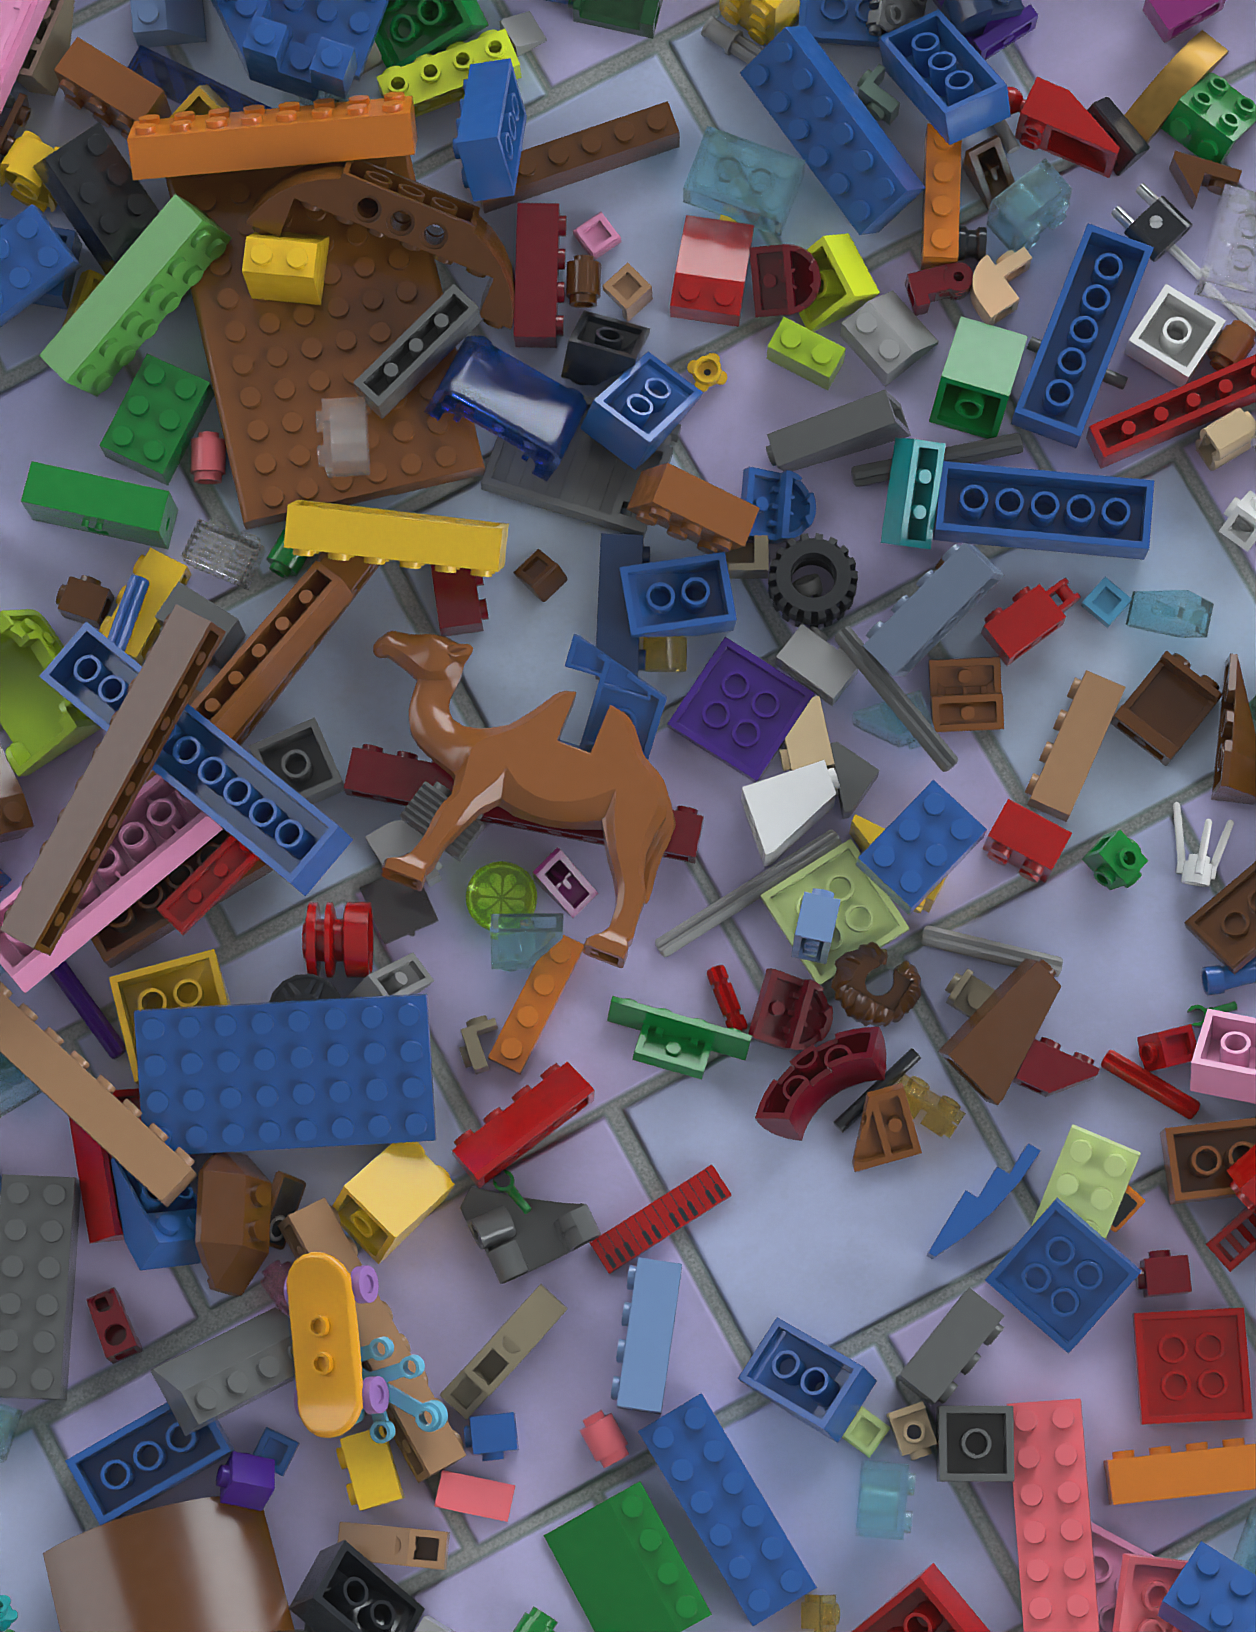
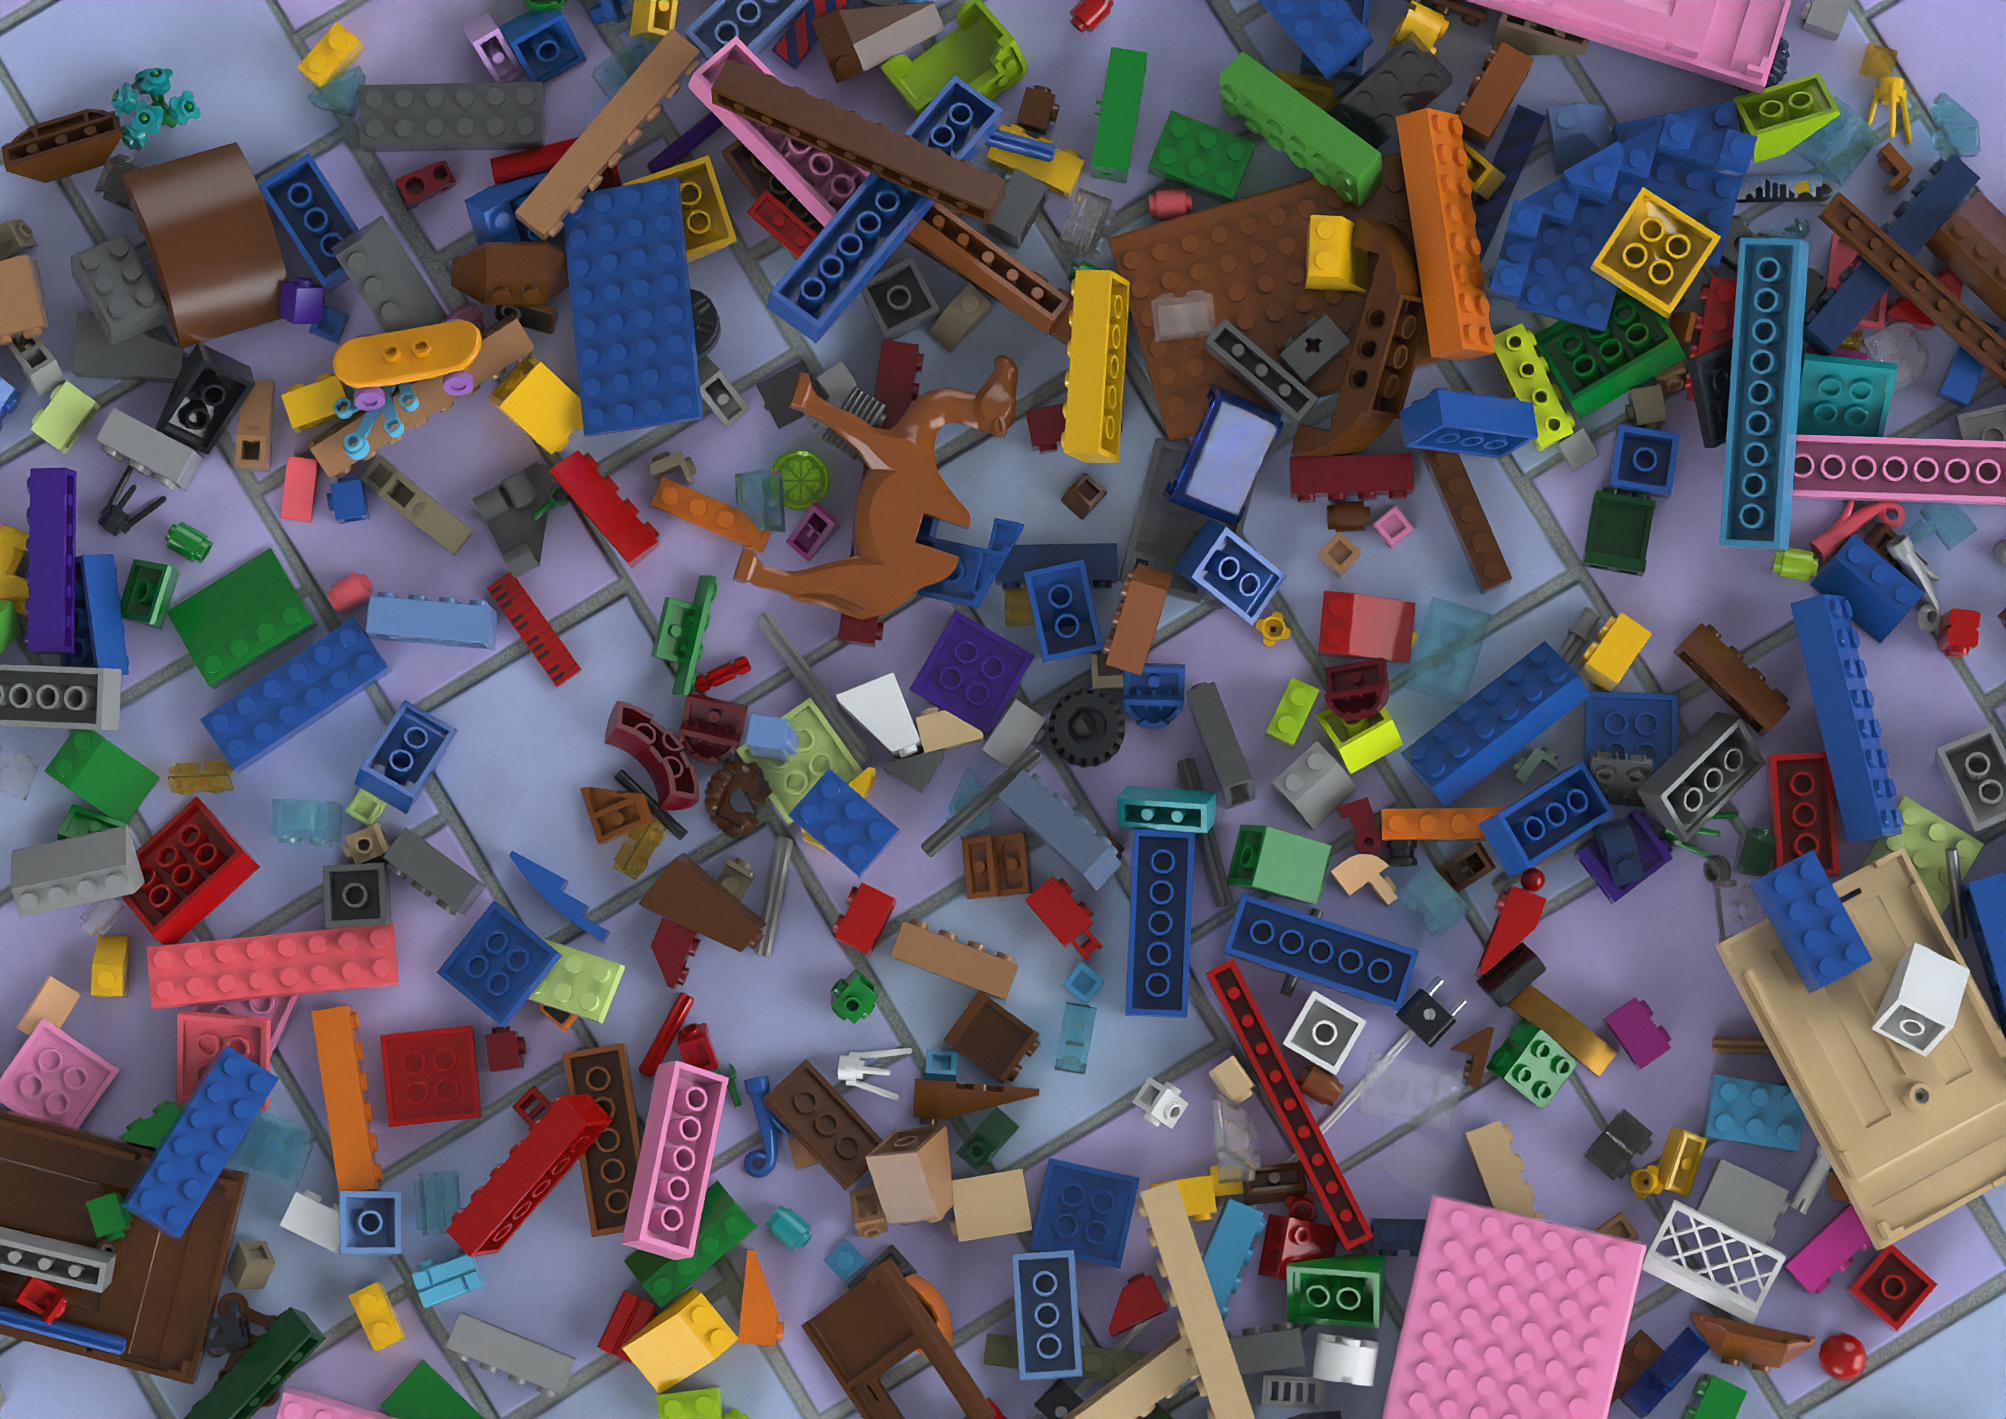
camera: 90 degrees right, 5 degrees up
red wheel [302,902,374,978] -> none
black slope [561,310,650,386] -> none
none -> dark azure plate [925,1049,958,1082]
none -> dark tan slope [928,284,992,353]
none -> dark grey brick [1279,314,1350,386]

